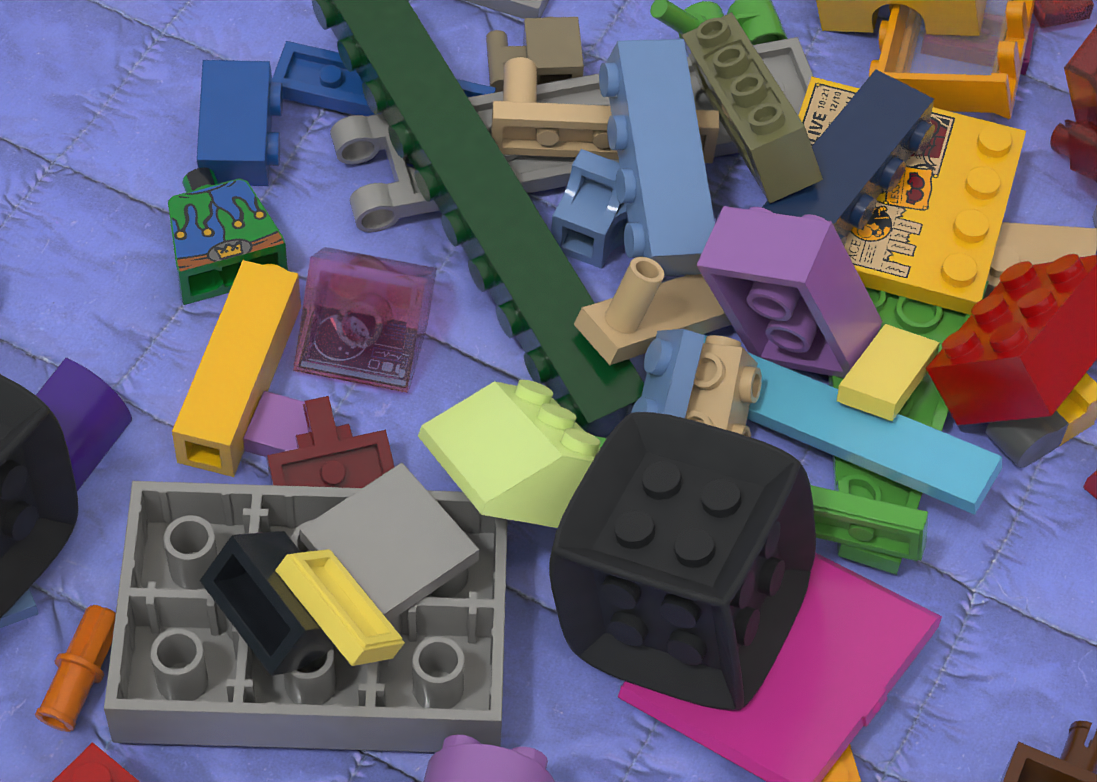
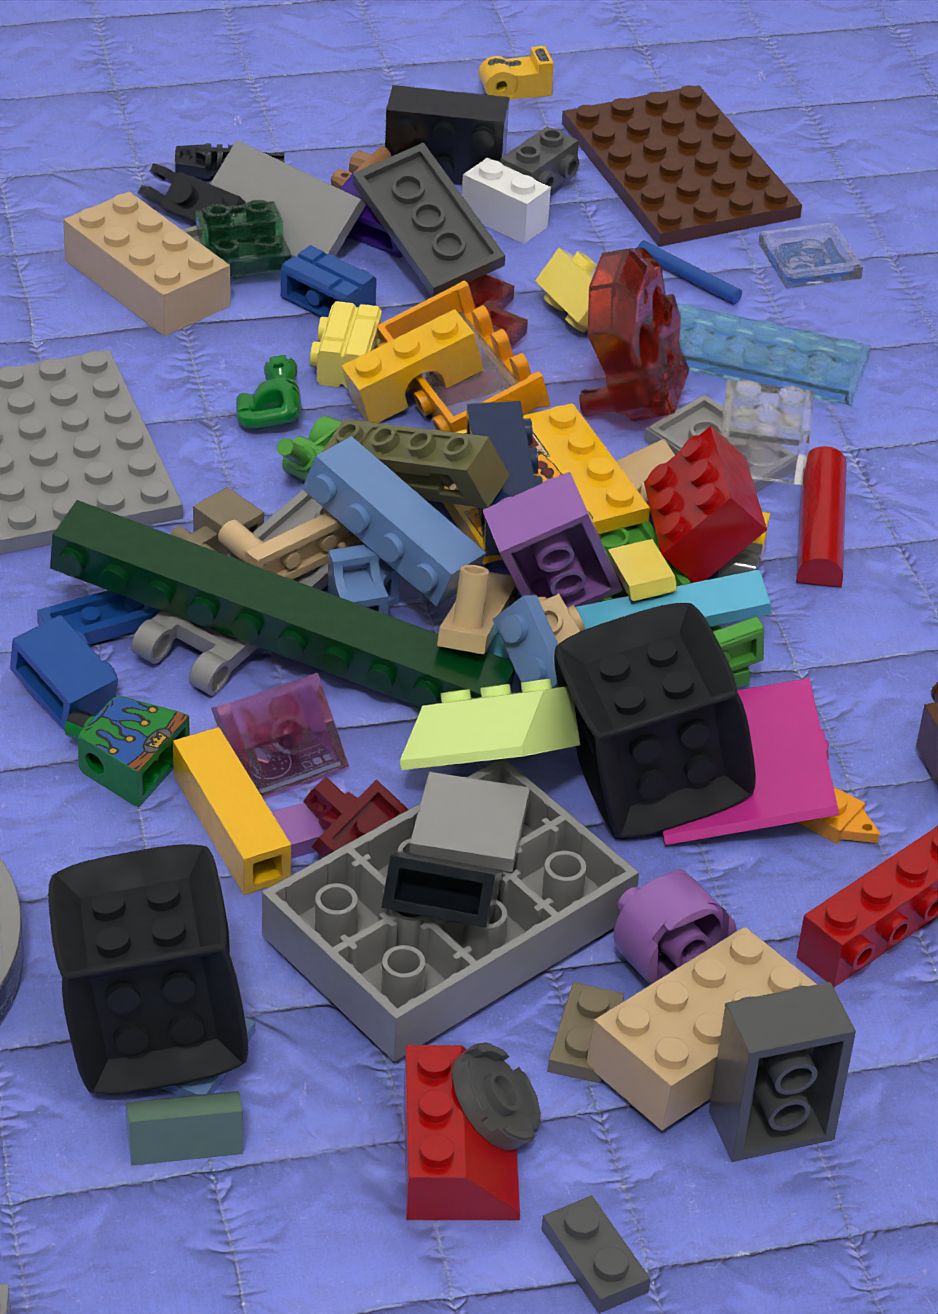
camera: 40 degrees left, 15 degrees down
orange axle [35,605,116,732] -> none
light yellow tile [275,549,405,666] -> none

